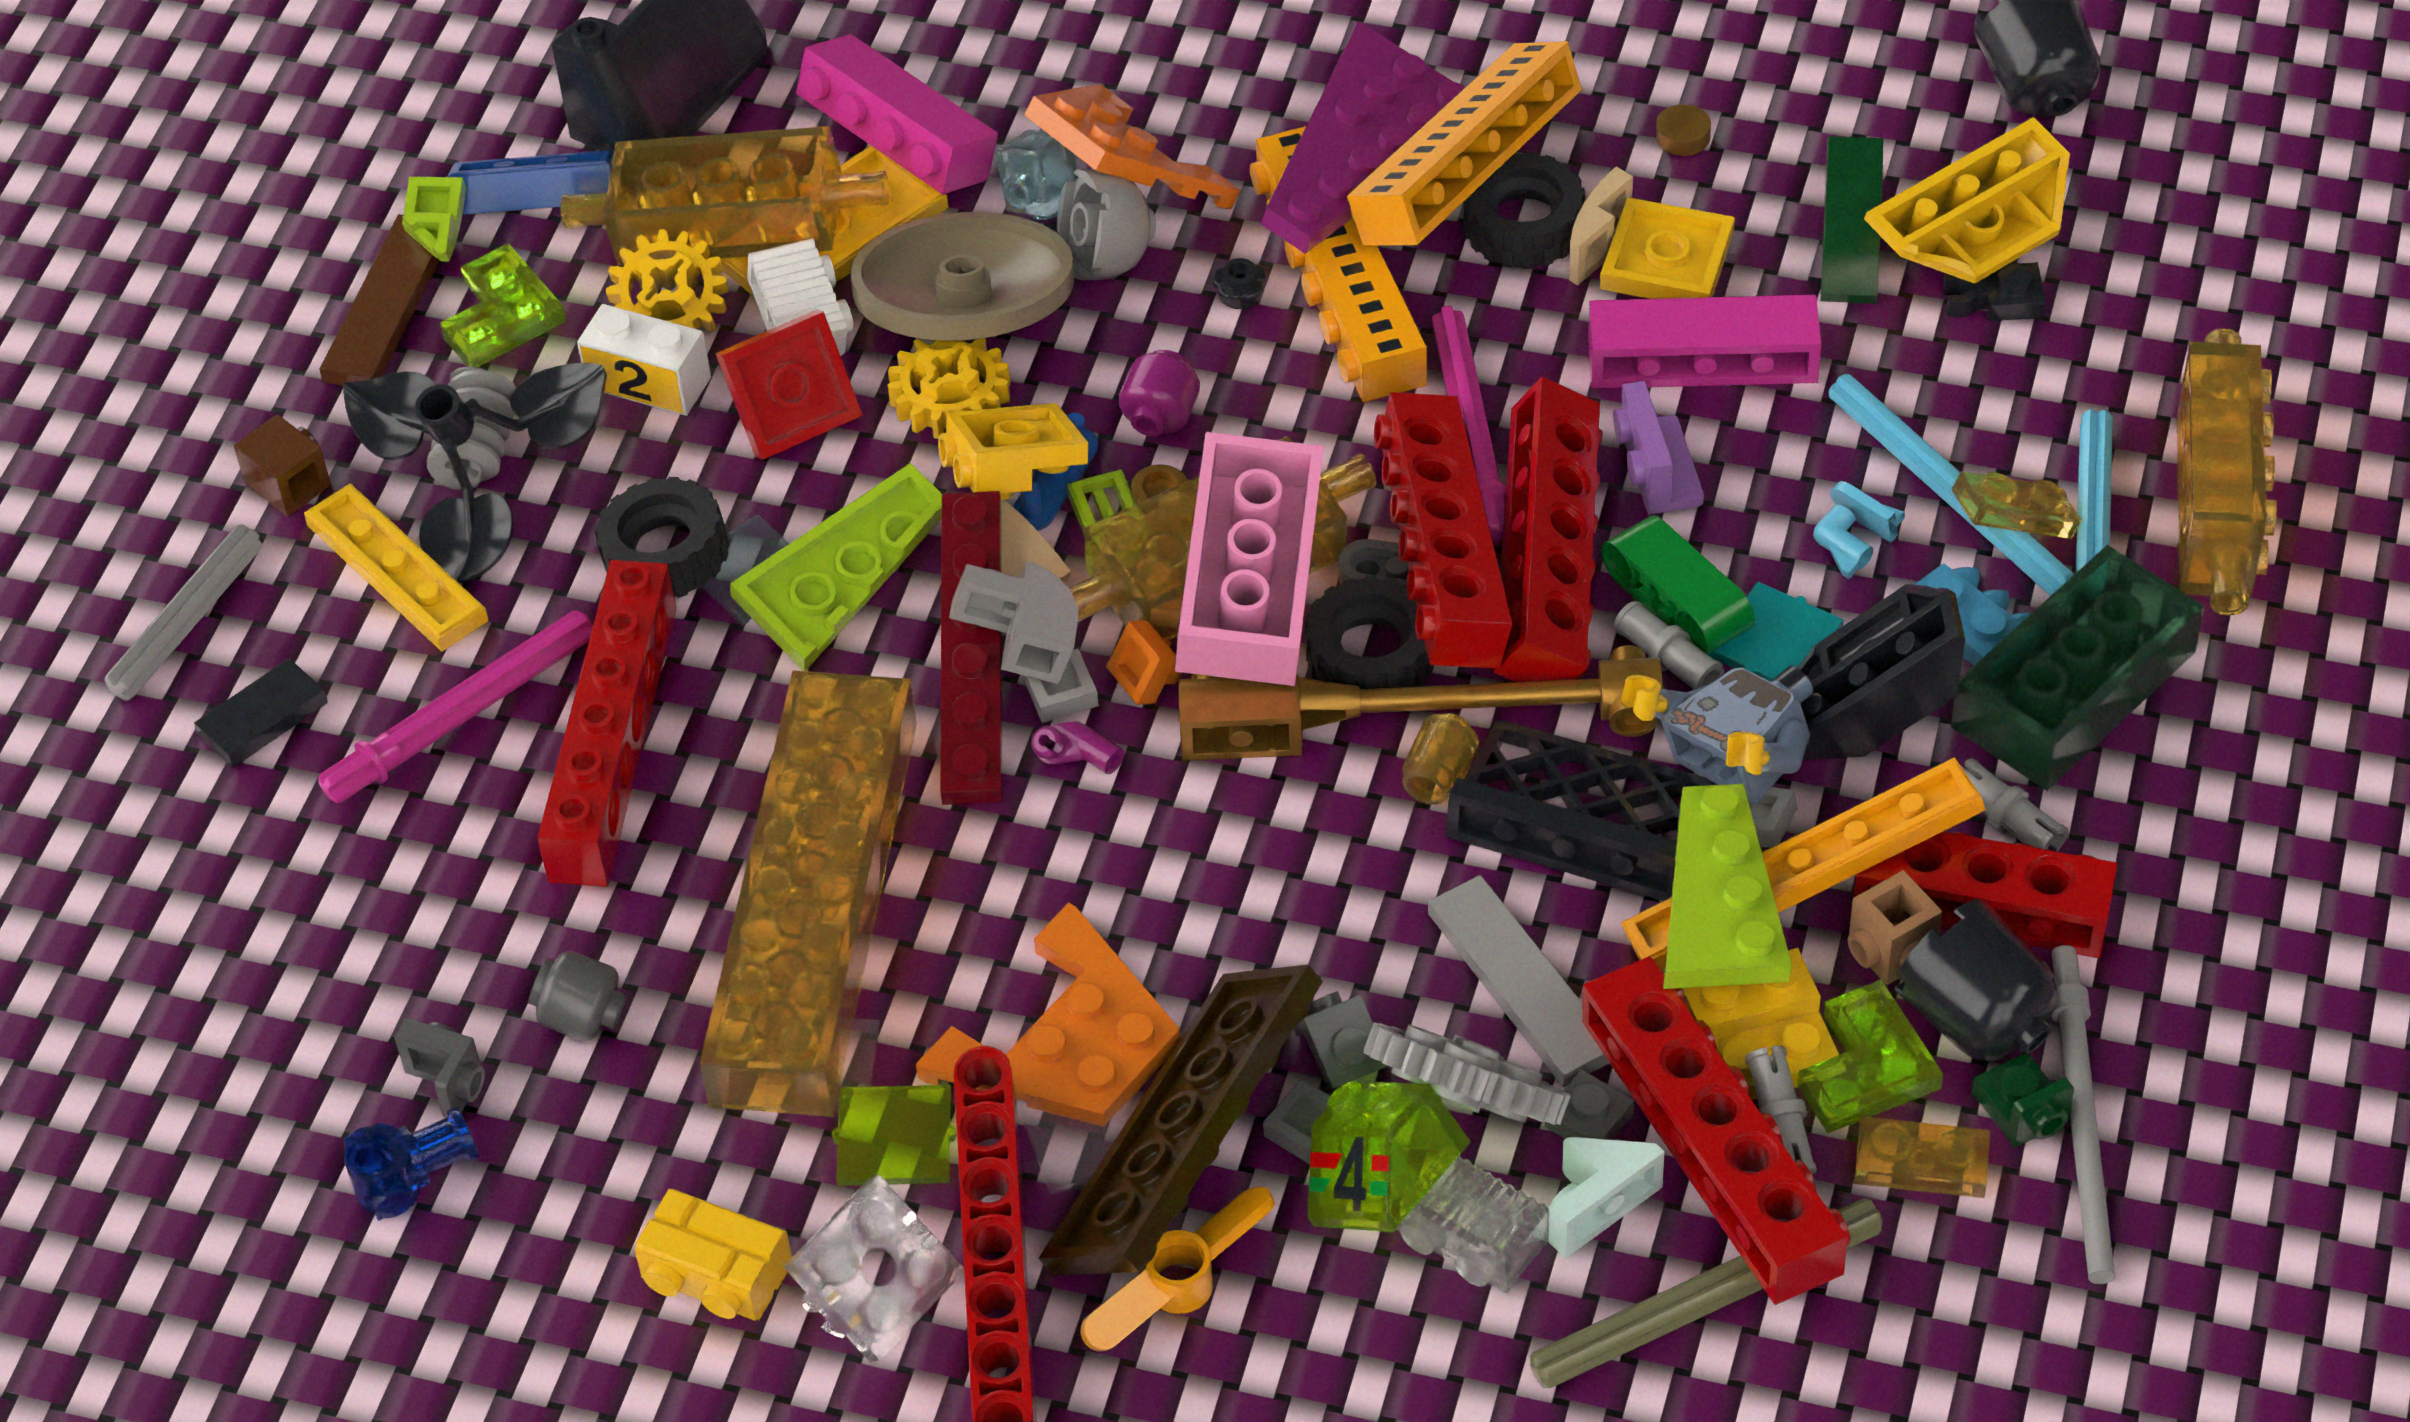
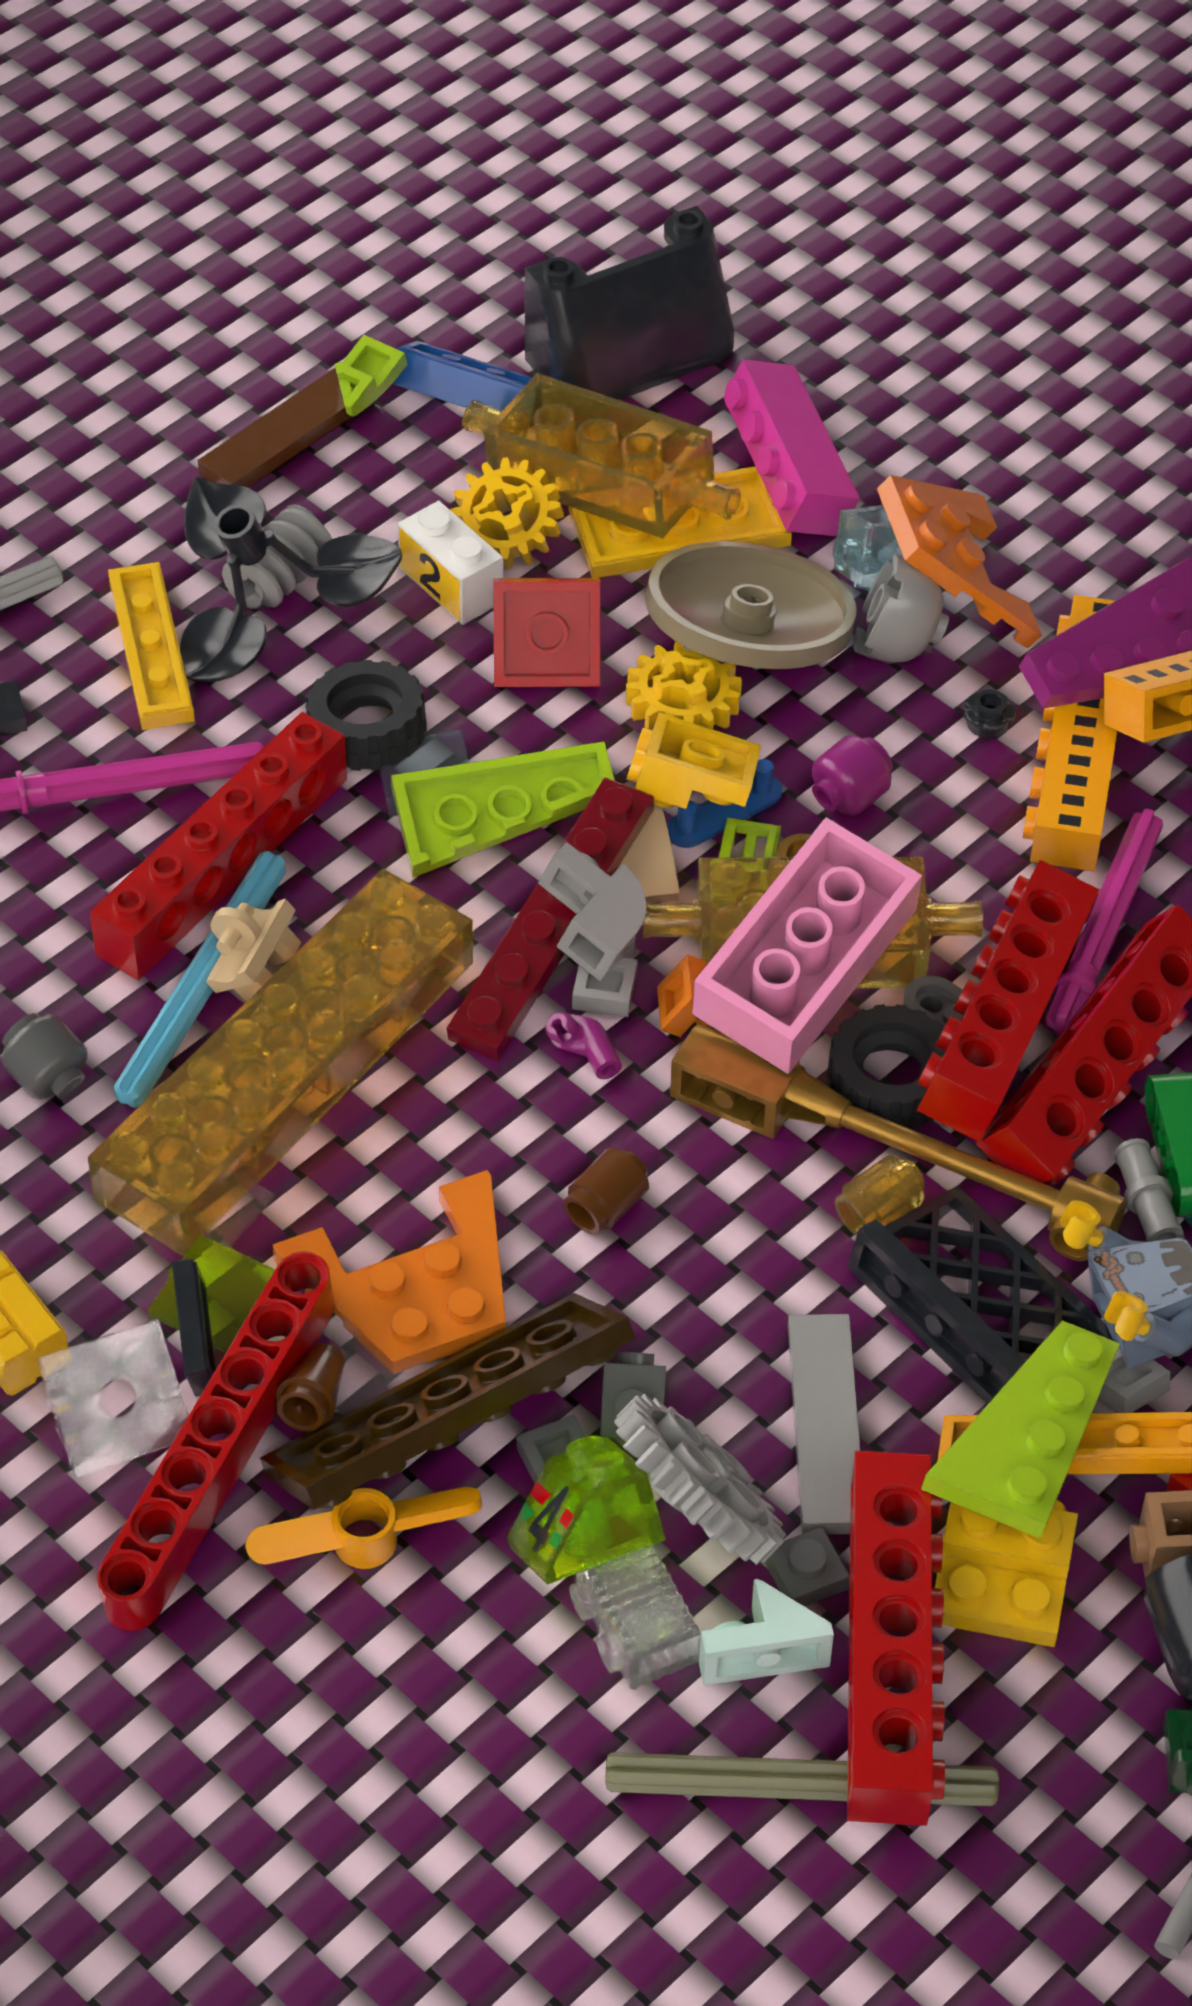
camera: 25 degrees right, 0 degrees up
reddish brown brick [233,414,331,517] -> none
clear neon green plate [440,243,567,367] -> none
white brick [747,239,853,356] -> none
light grey pin [1745,1046,1817,1175] -> none
clear neon green plate [1797,980,1943,1134] -> none
clear yellow plate [1854,1116,1990,1198] -> none
none -> medium azure axle [114,851,286,1108]
none -> black tile [172,1258,216,1397]
none -> tan hips [205,899,301,1004]
none -> reddish brown cone [276,1343,346,1431]
none -> reddish brown brick [563,1148,649,1234]

